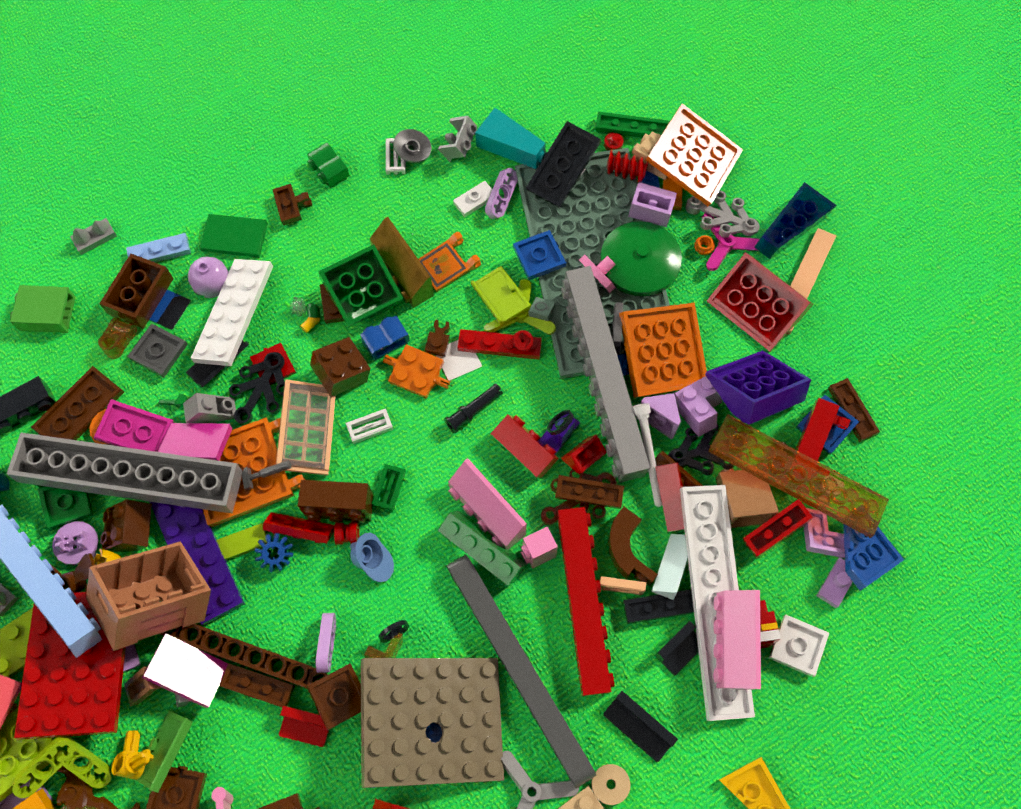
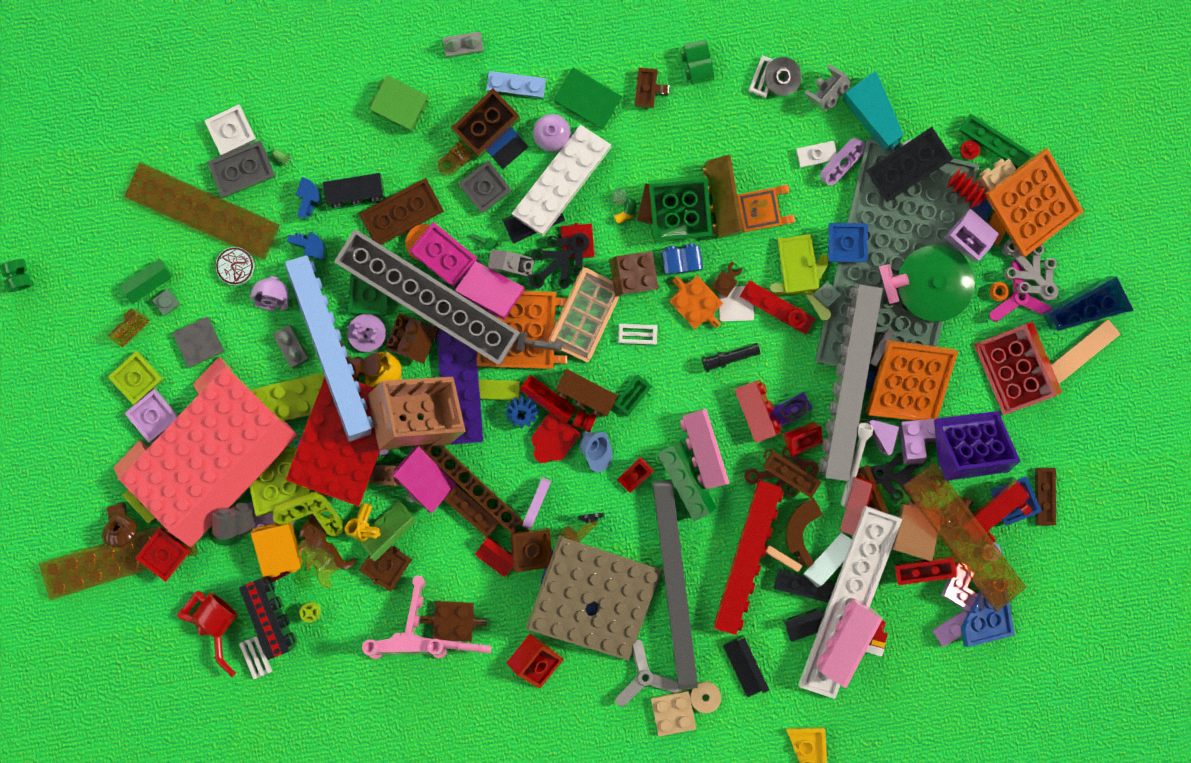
camera: 25 degrees right, 20 degrees up
bright pink brick [521,527,558,569] -> none
white plate [769,614,829,677] -> none
none -> red plate [532,412,581,463]
none -> red slope [617,457,654,493]

